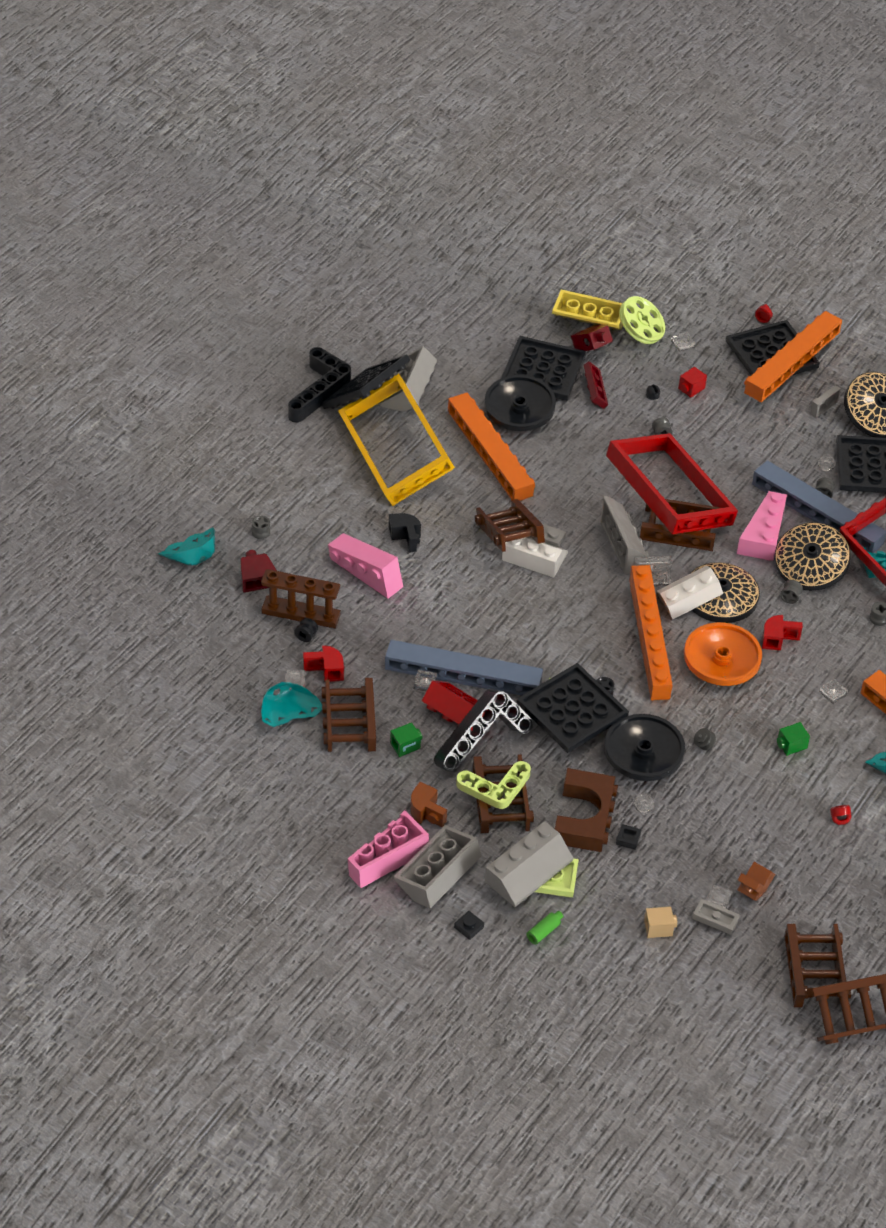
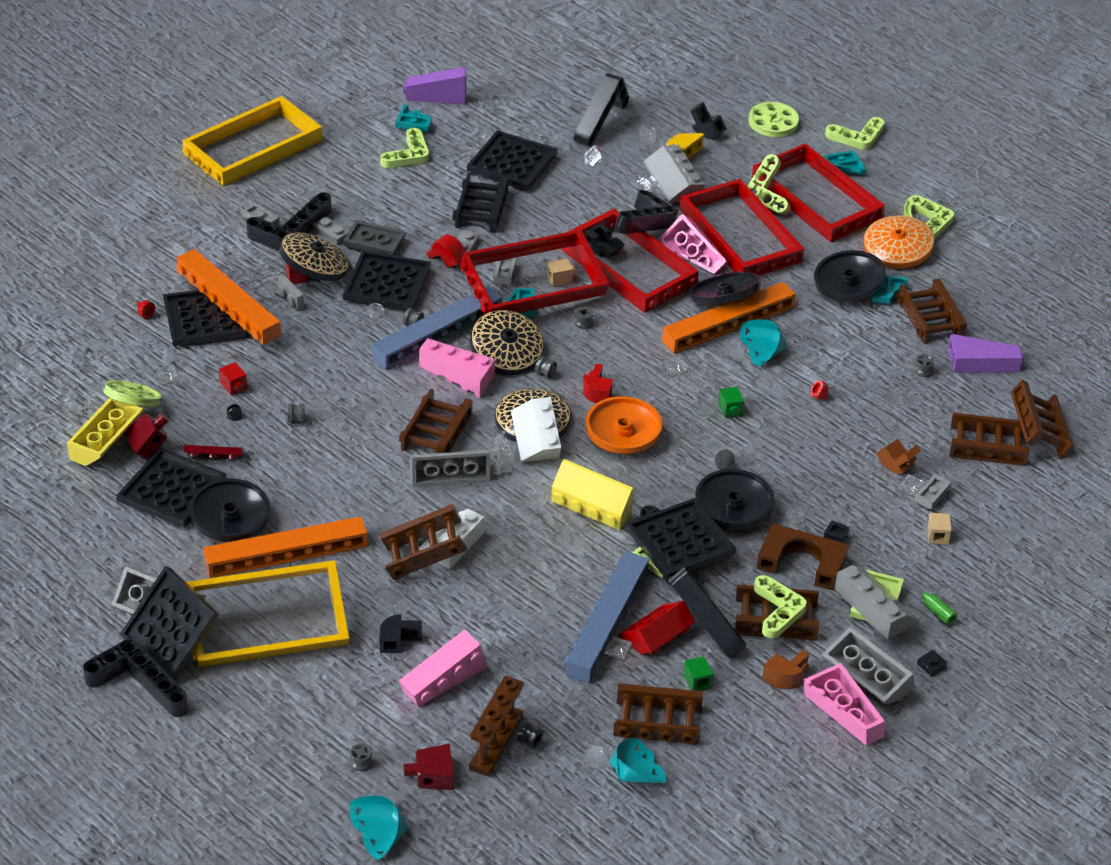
camera: 80 degrees left, 5 degrees down
red brick [303,646,344,682] -> none
red door [606,433,738,534] -> none
orange brick [629,565,673,700] -> none
none -> light yellow slope [551,459,633,530]

